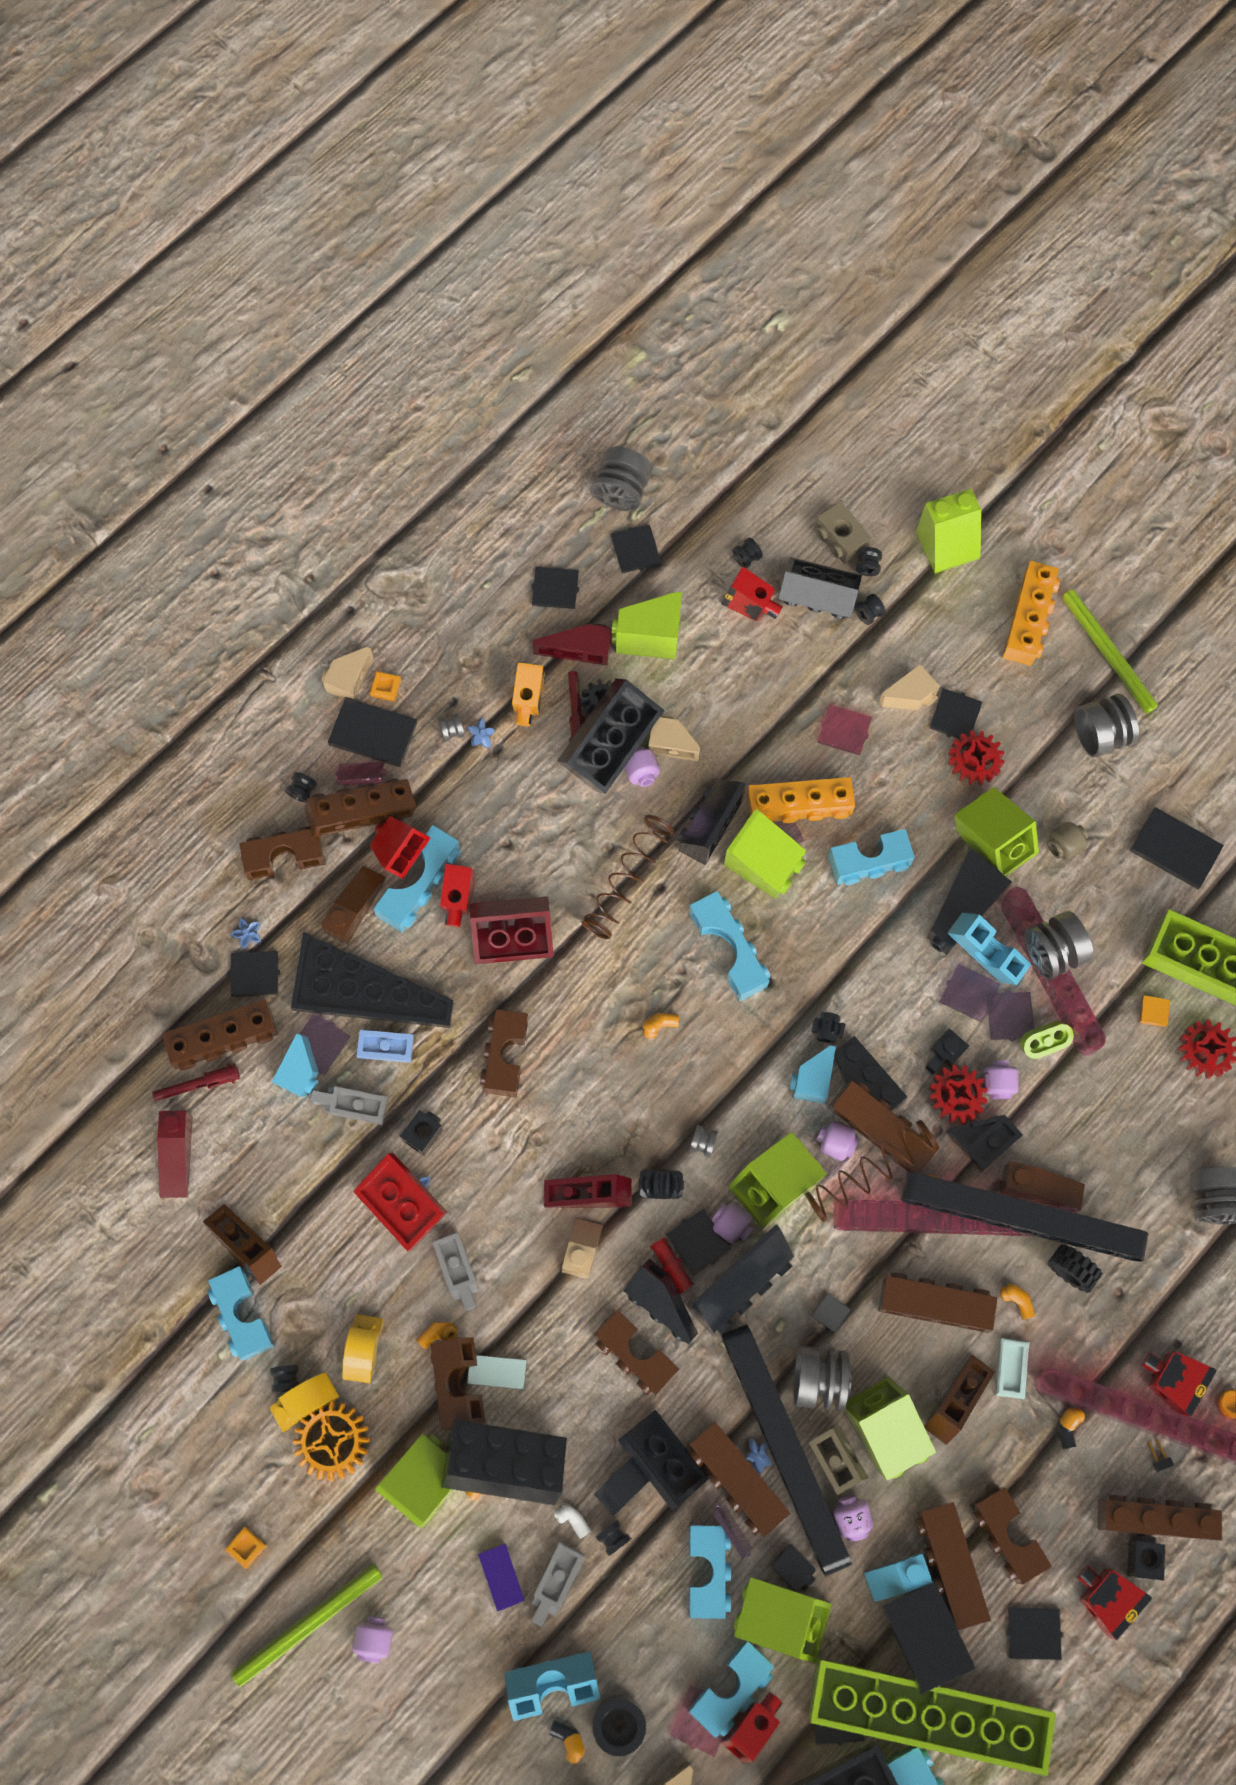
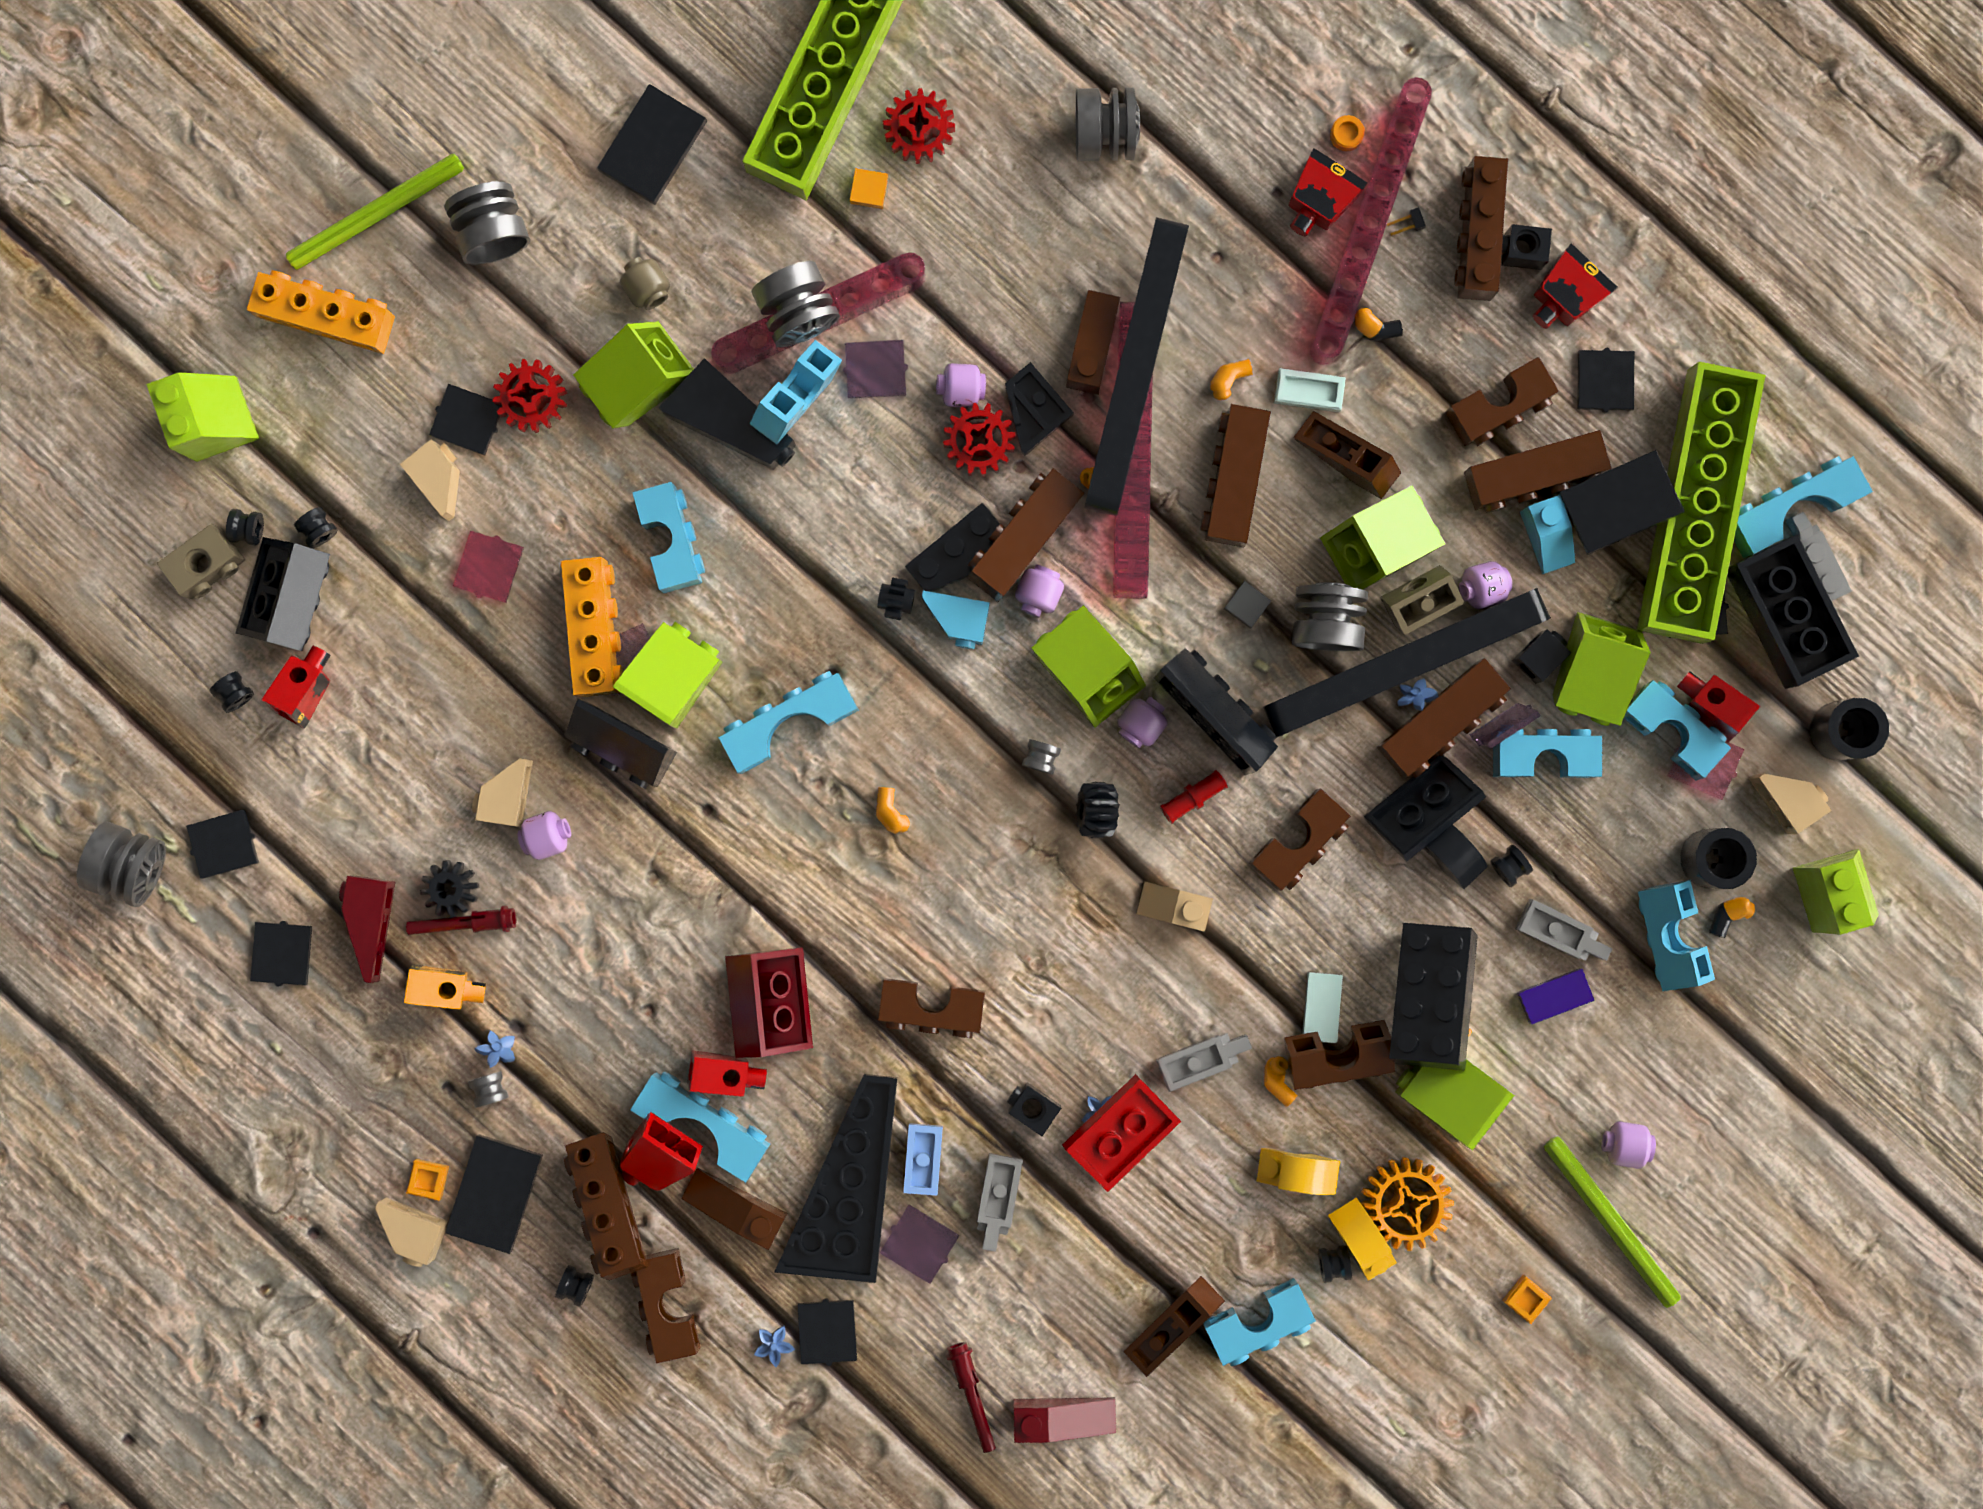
camera: 85 degrees left, 15 degrees up
reddish brown brick [162,999,279,1070] -> none
medium azure slope [272,1033,319,1097] -> none
clear pink piece [335,762,386,785] -> none
dark red slope [544,1174,632,1208] -> none
white arm [554,1503,592,1539] -> none
black brick [557,678,665,794] -> none
reddish brown piece [581,814,674,940] -> none
lime slope [612,591,682,659] -> none
black slope [623,1259,698,1345] -> none
black piece [666,1209,731,1275] -> none
reddish brown piece [804,1120,939,1223] -> none
black plate [925,1028,970,1075] -> none
clear purple piece [939,964,1001,1023] -> none
lime plate [1020,1021,1074,1059] -> none
black tyre [1048,1244,1103,1293] -> none

